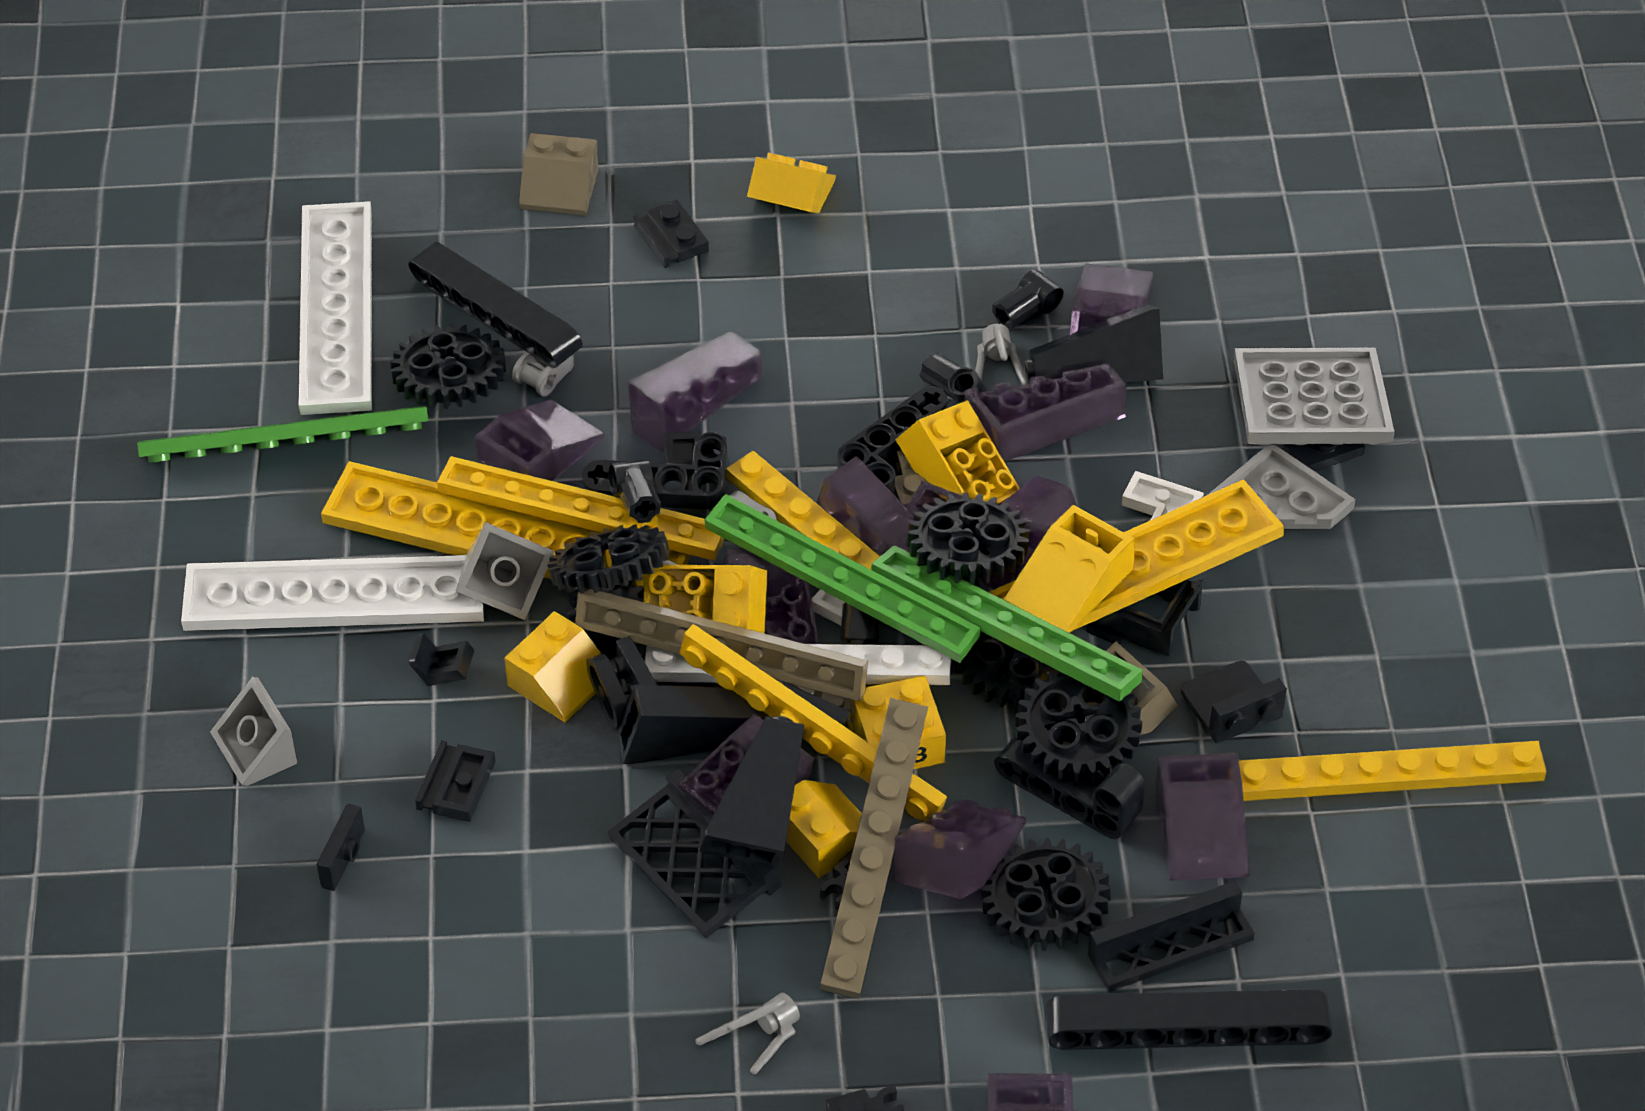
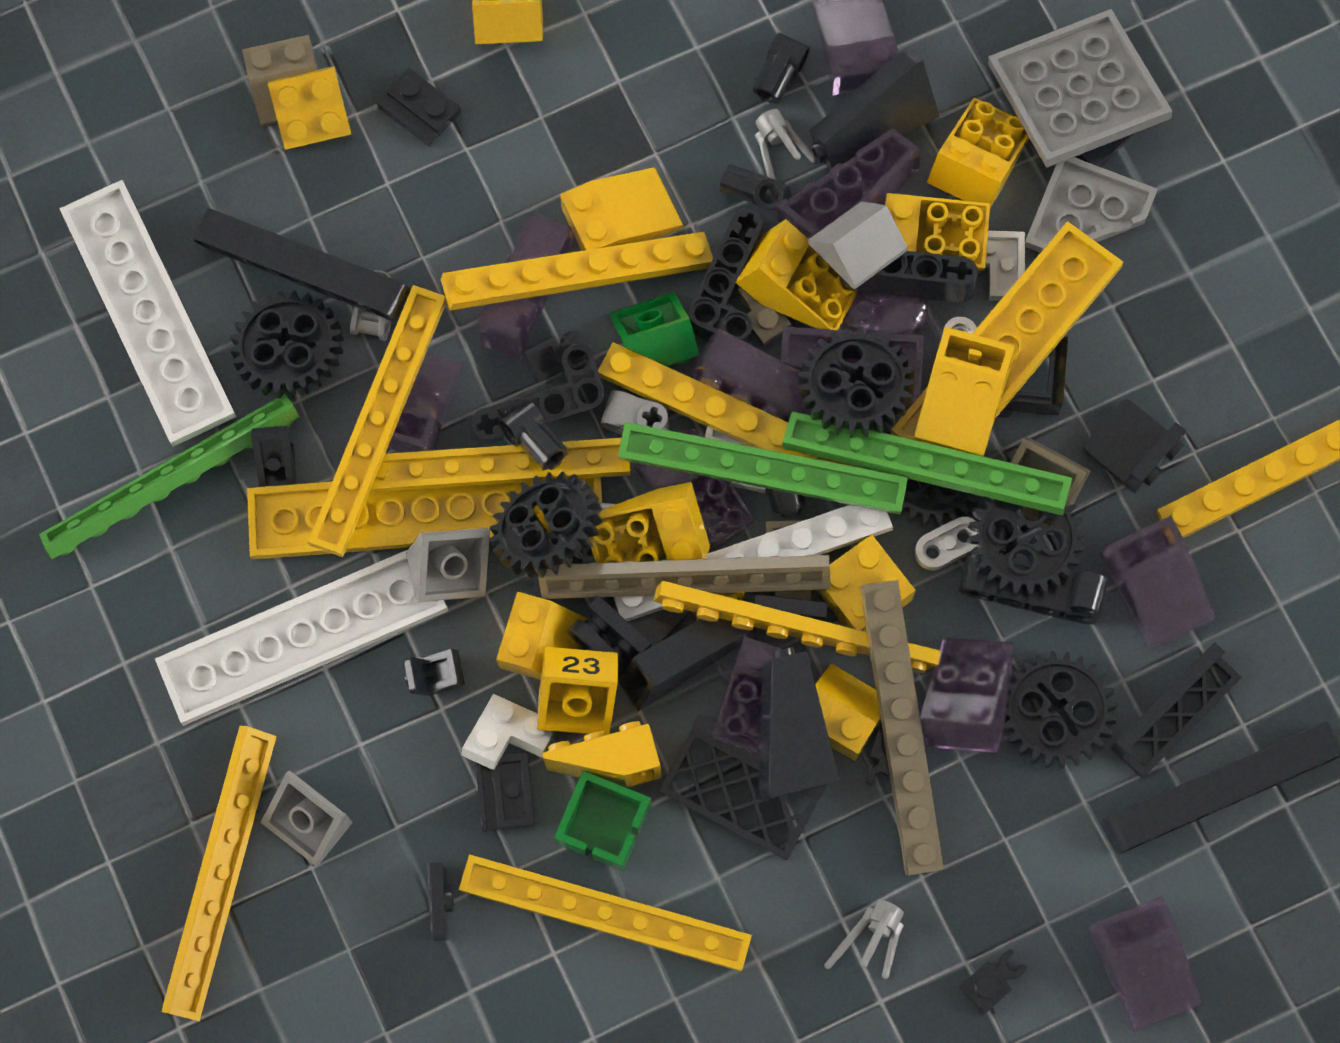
camera: 20 degrees left, 25 degrees up
none -> yellow plate [161,726,276,1022]
none -> black slope [251,426,296,487]
none -> yellow plate [267,66,351,150]
none -> yellow plate [308,285,447,557]
none -> yellow plate [440,232,713,311]
none -> yellow plate [459,854,752,972]
none -> white plate [461,694,556,770]
none -> yellow brick [537,647,618,735]
none -> yellow slope [542,721,661,788]
none -> green piece [554,771,651,872]
none -> yellow slope [560,167,683,251]
none -> green slope [609,291,699,366]
none -> light grey slope [808,202,908,290]
none -> black beam [840,251,978,302]
none -> yellow slope [885,193,991,275]
none -> white plate [915,517,977,571]
none -> yellow slope [927,97,1029,209]

